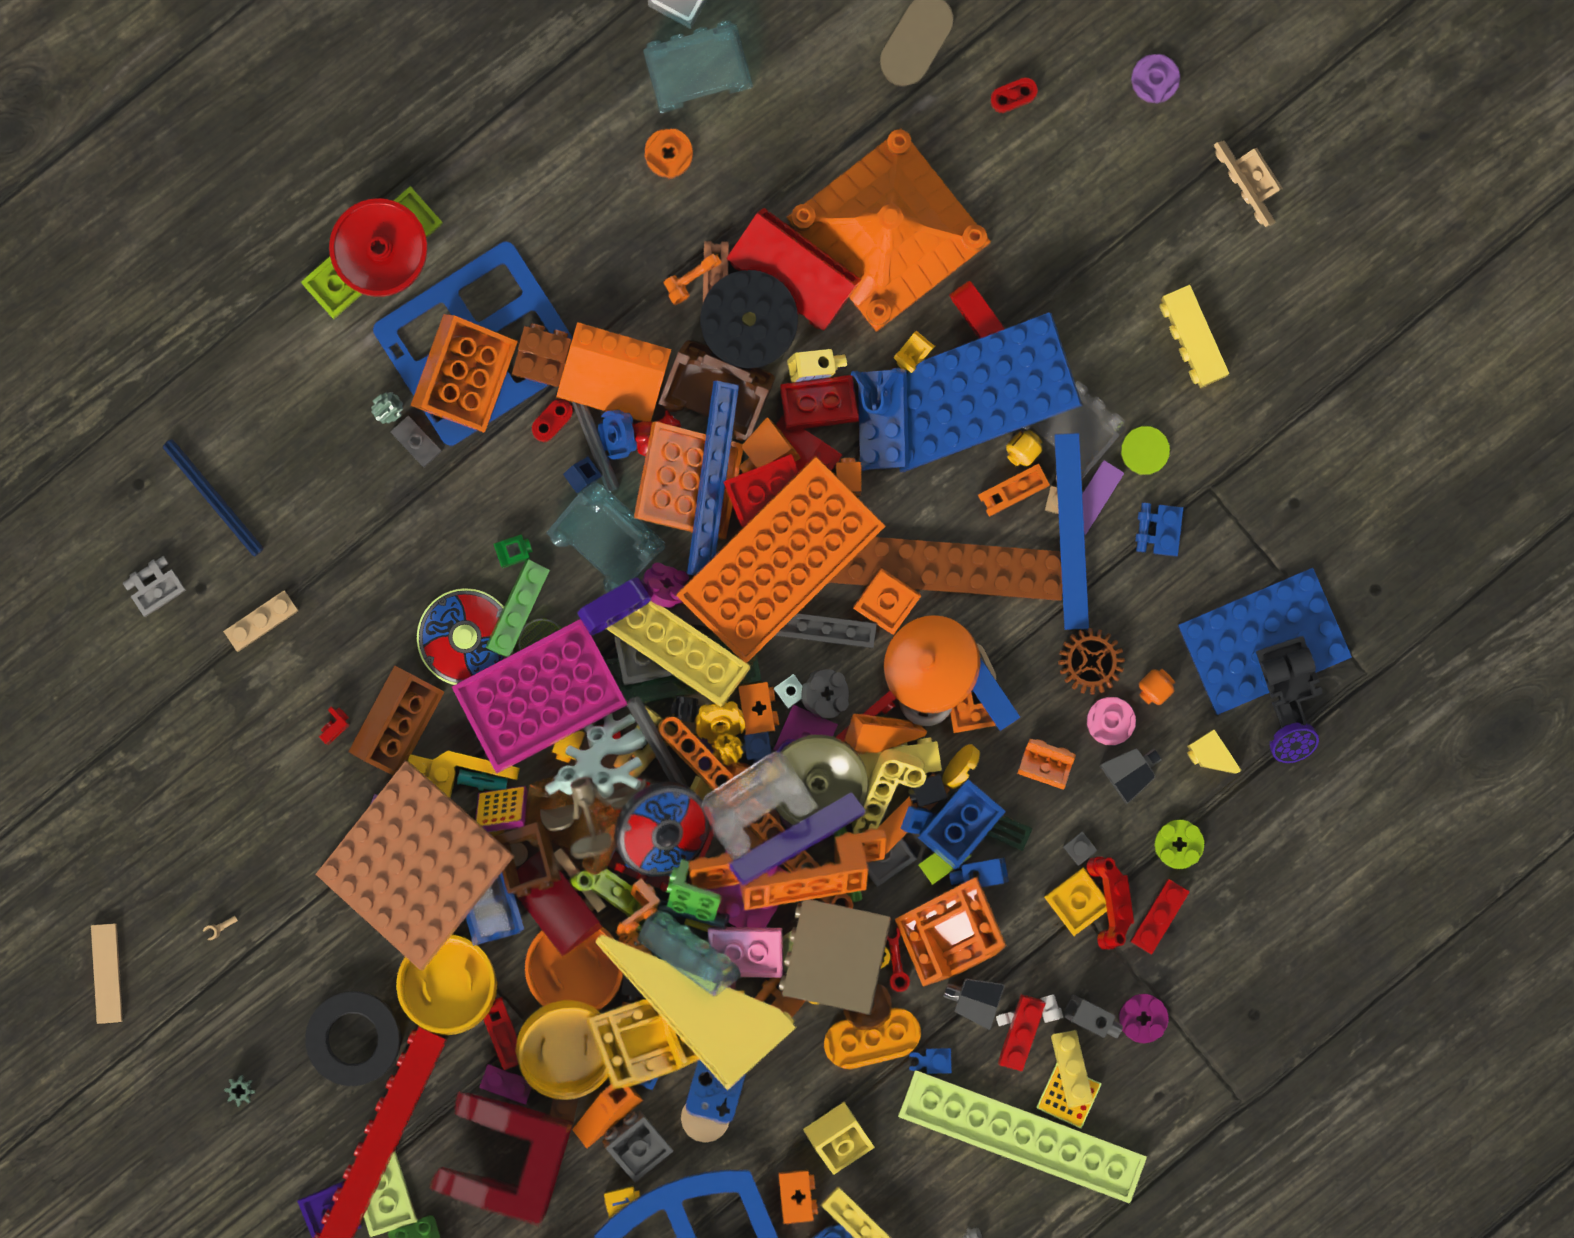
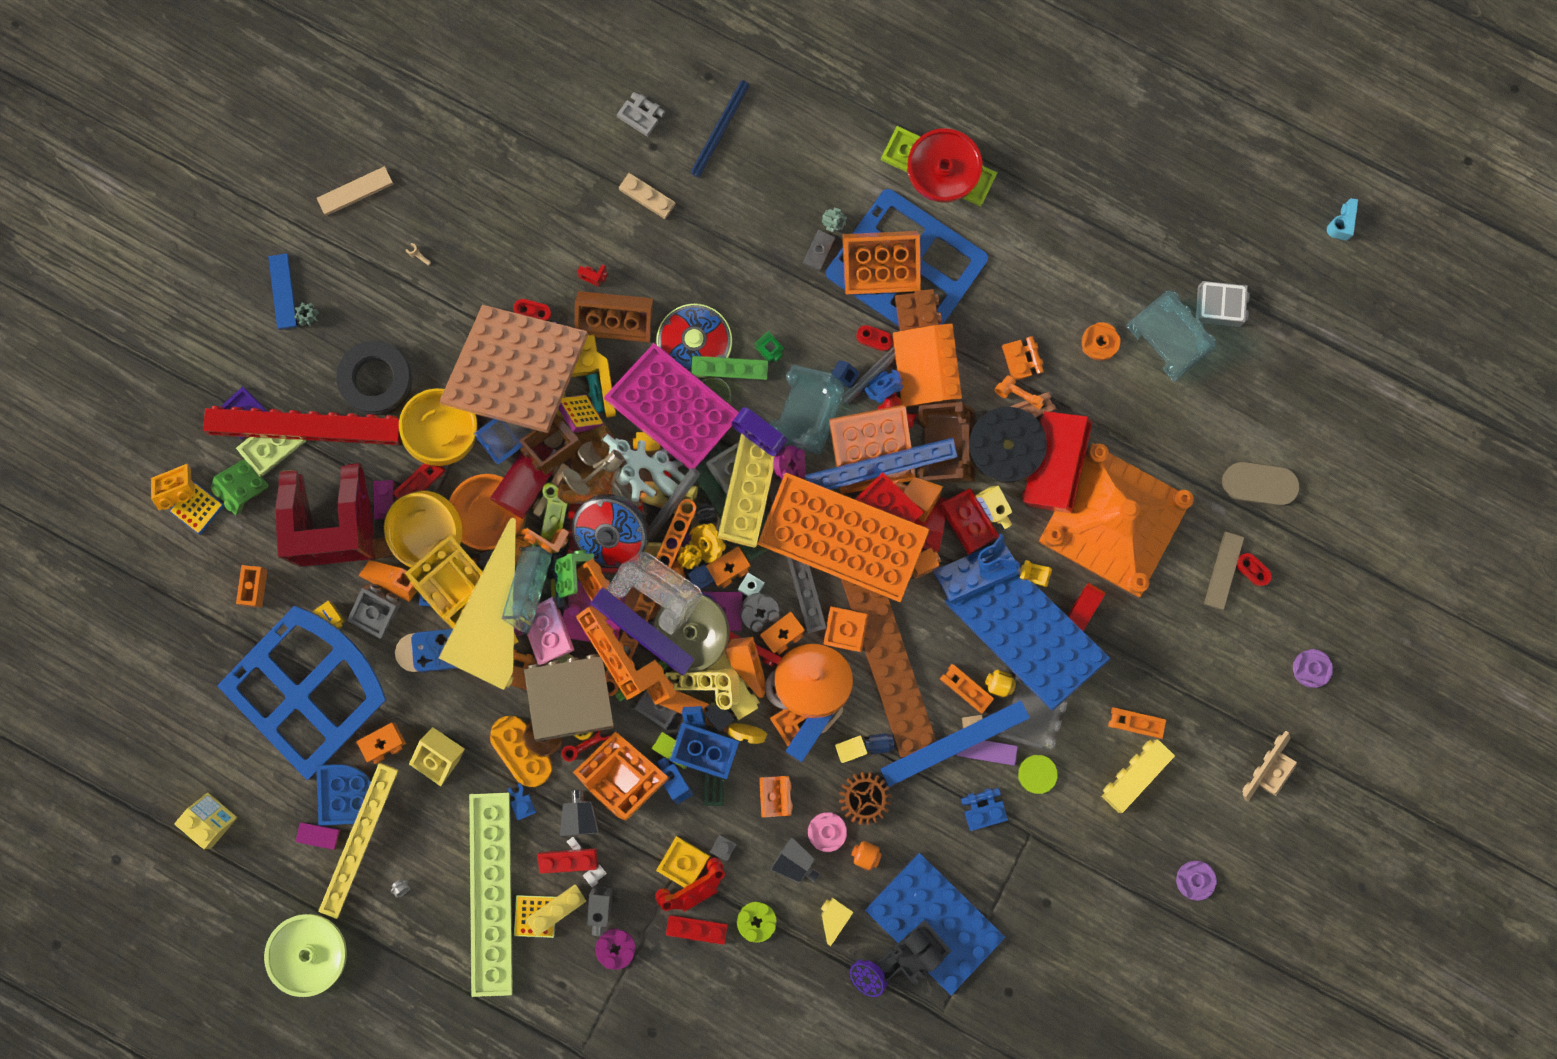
camera: 60 degrees right, 5 degrees down
none -> blue tile [268,253,298,330]
none -> red plate [513,299,551,321]
none -> orange brick [760,612,805,655]
none -> light yellow bracket [835,735,867,763]
none -> dark blue brick [865,733,894,755]
none -> orange plate [1002,336,1044,381]
none -> orange plate [1108,708,1166,739]
none -> medium lavender tile [1176,860,1217,901]
none -> dark tan tile [1204,532,1244,610]

